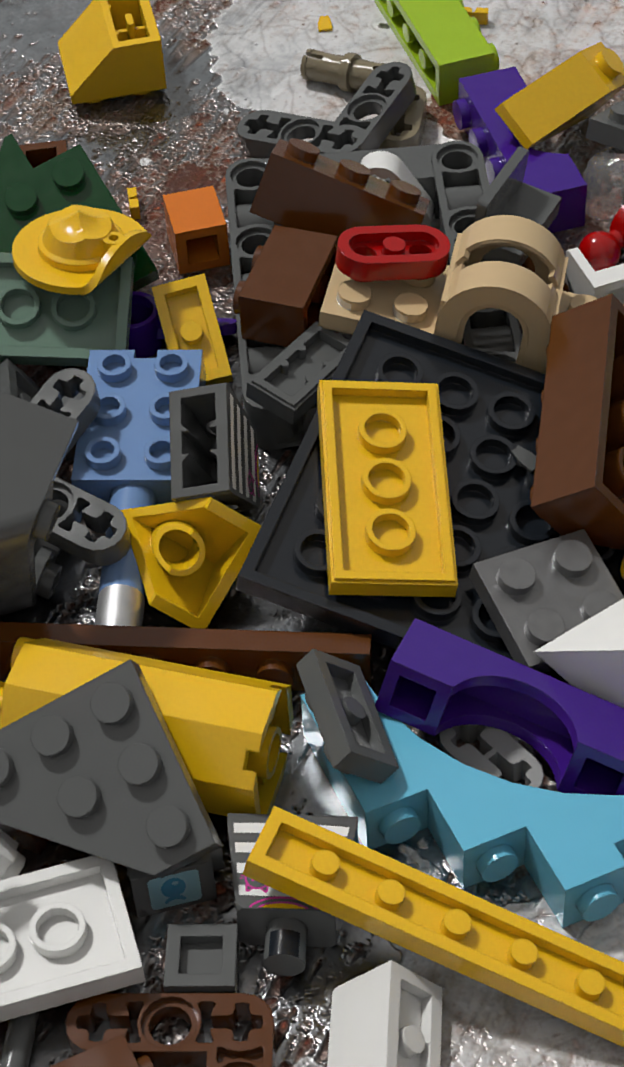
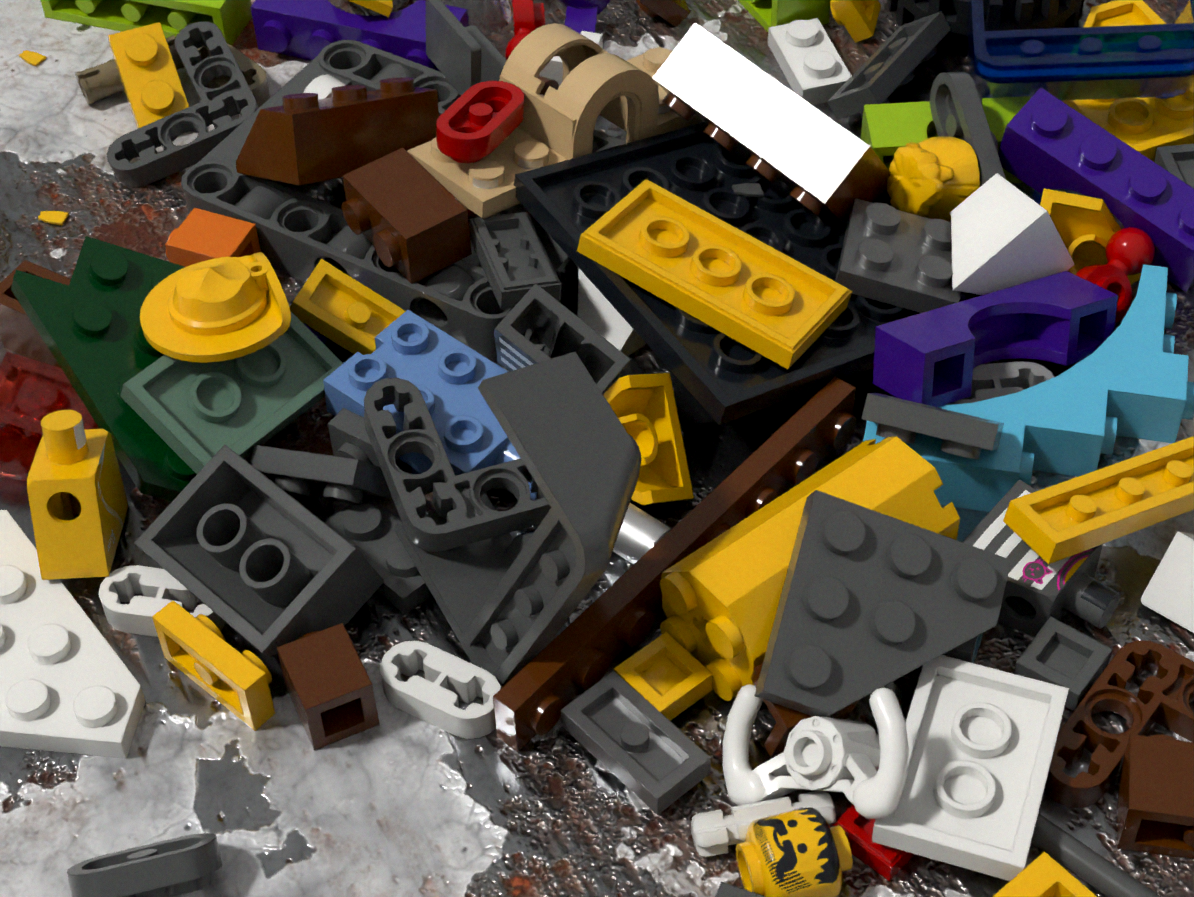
camera: 55 degrees left, 0 degrees up
none -> yellow piece [37,211,69,226]
none -> yellow plate [108,22,189,129]

